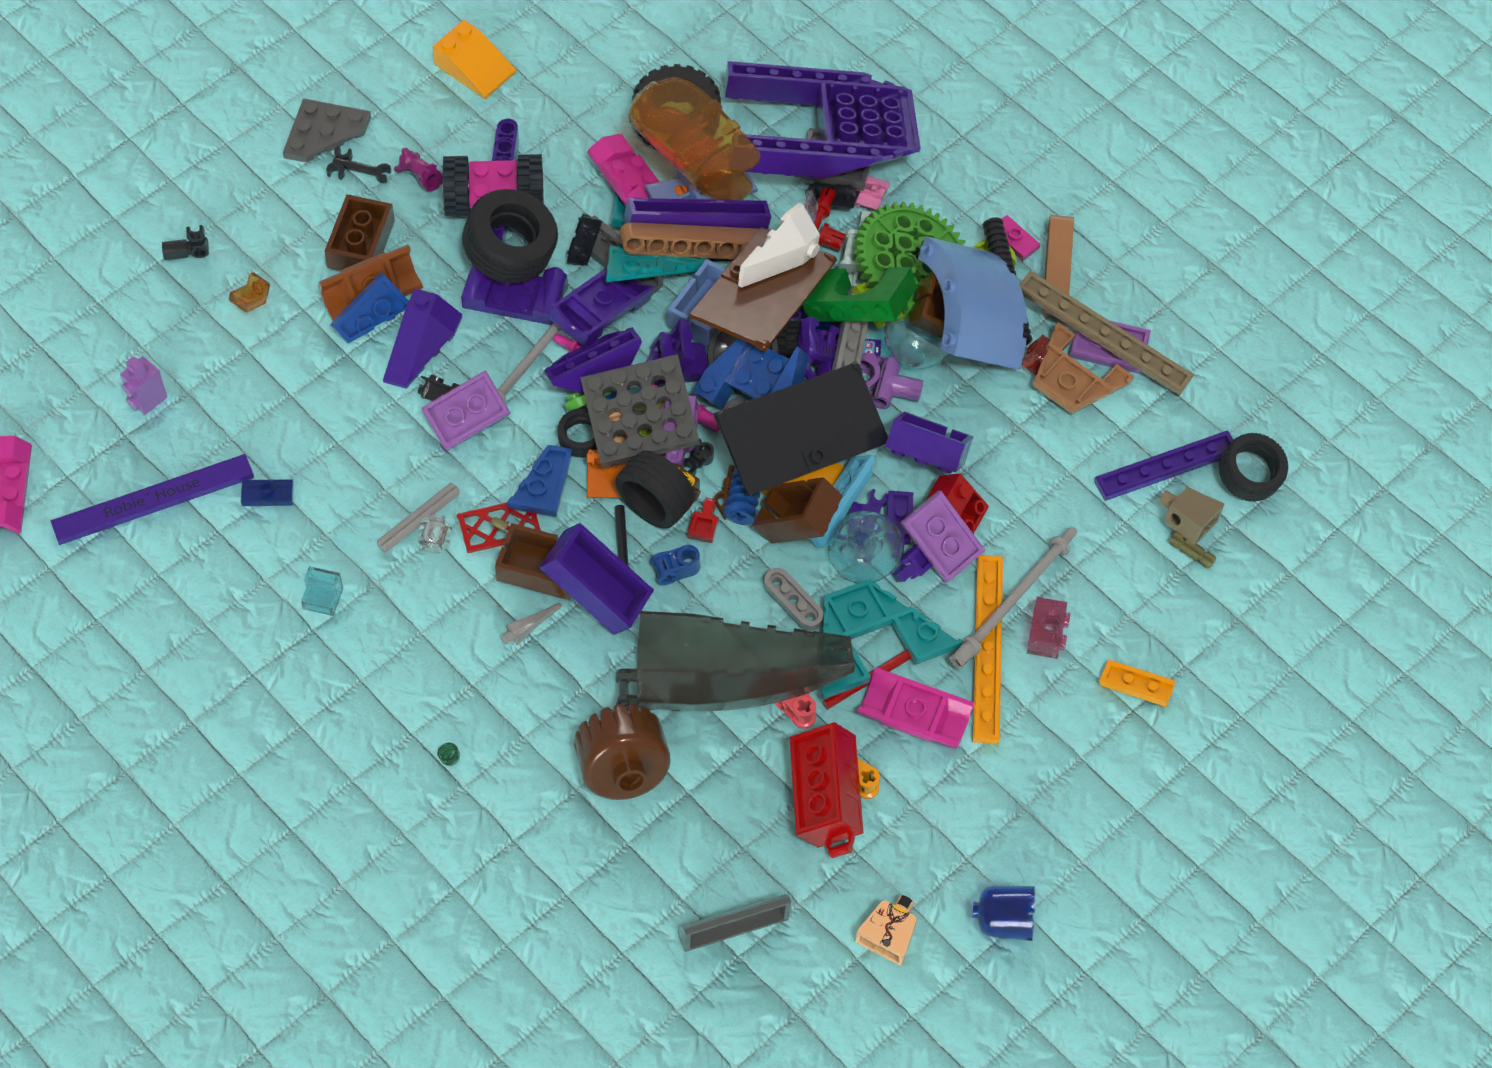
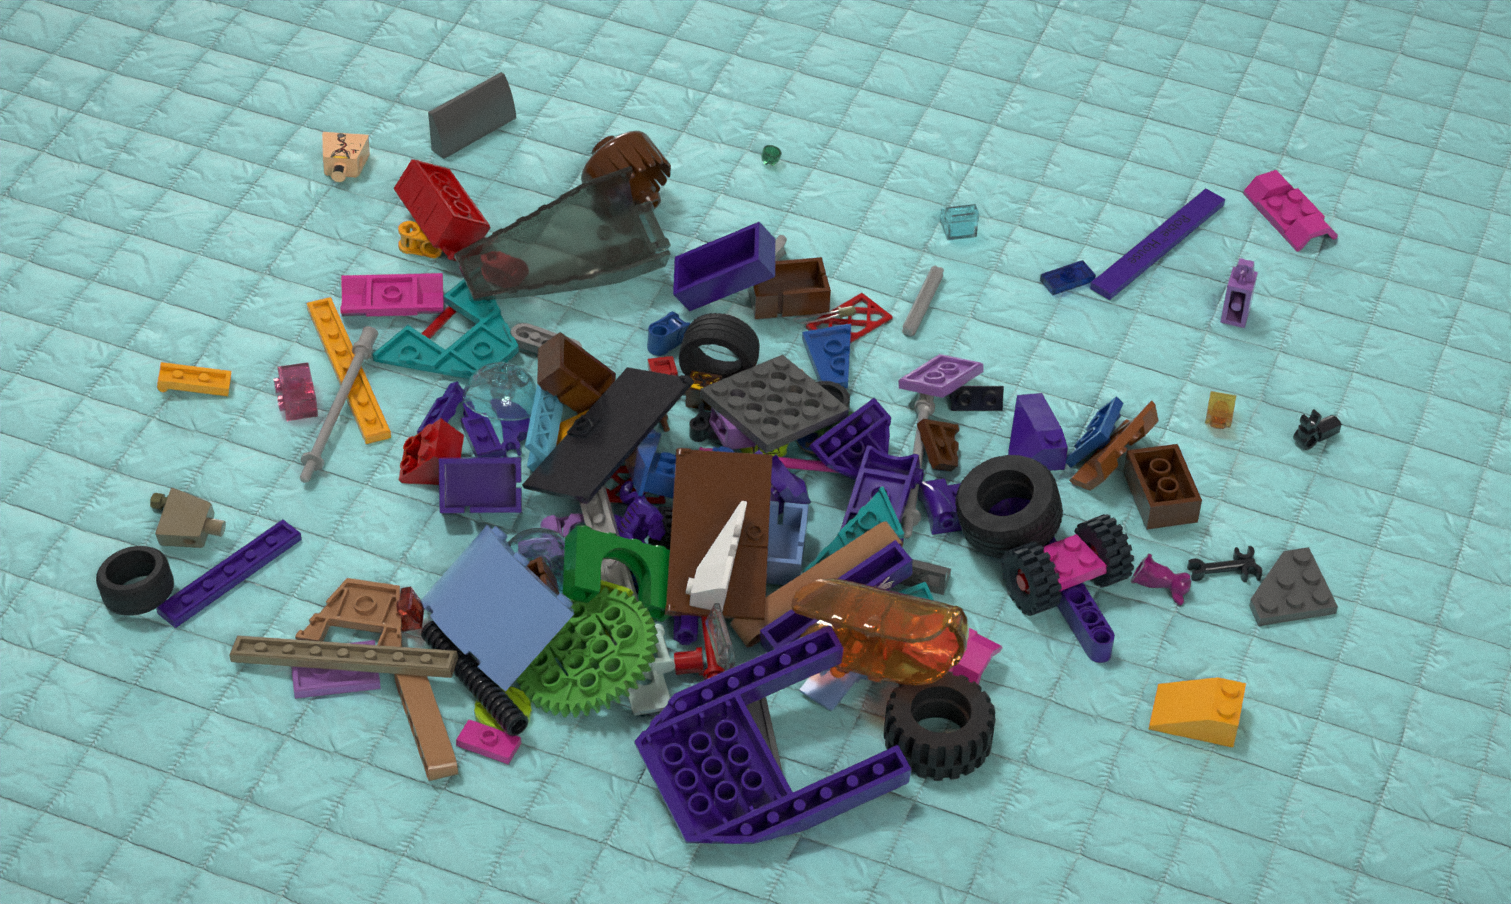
camera: 155 degrees right, 15 degrees down
clear head [417,514,453,553] -> none
black hinge [566,213,603,266] -> none
medium lavender tile [900,490,986,583] -> none
clear blue cylinder [973,885,1035,941] -> none
none -> reddish brown wing [917,419,959,472]

